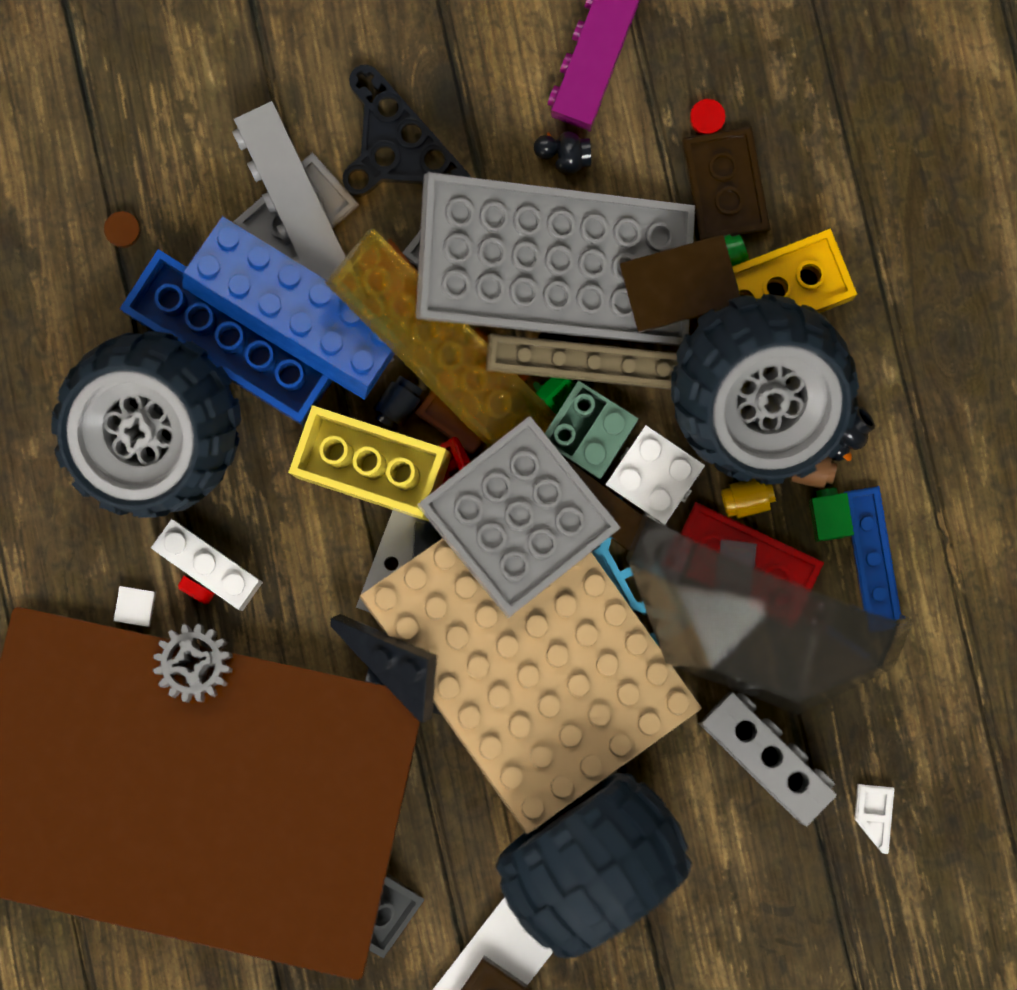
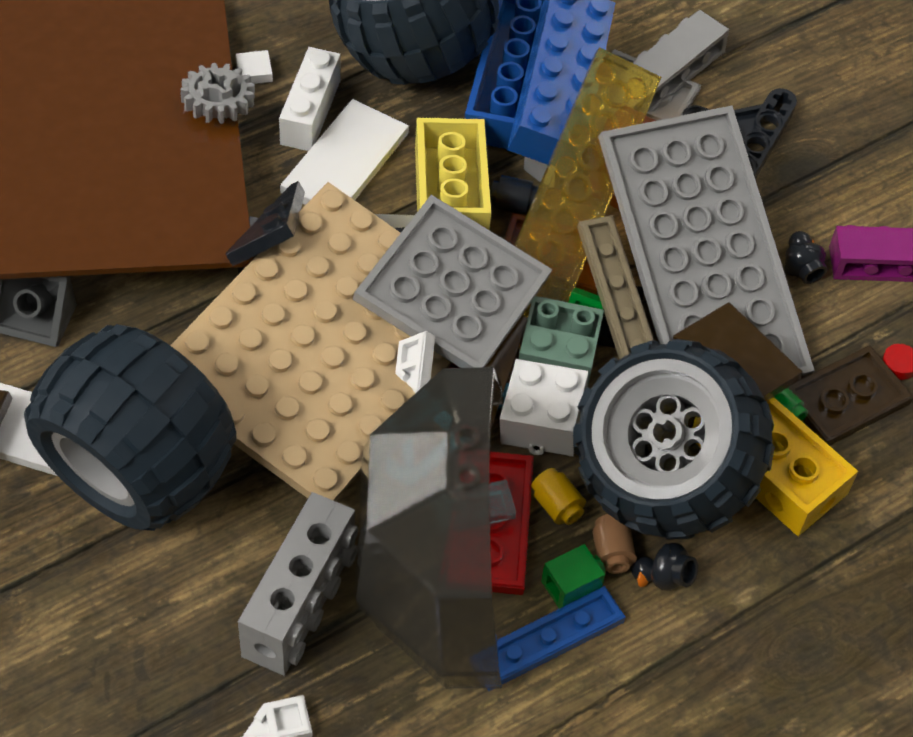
camera: 60 degrees right, 30 degrees down
red tile [178,575,215,605] -> none
none -> white tile [280,99,409,205]
none -> white tile [395,331,435,398]

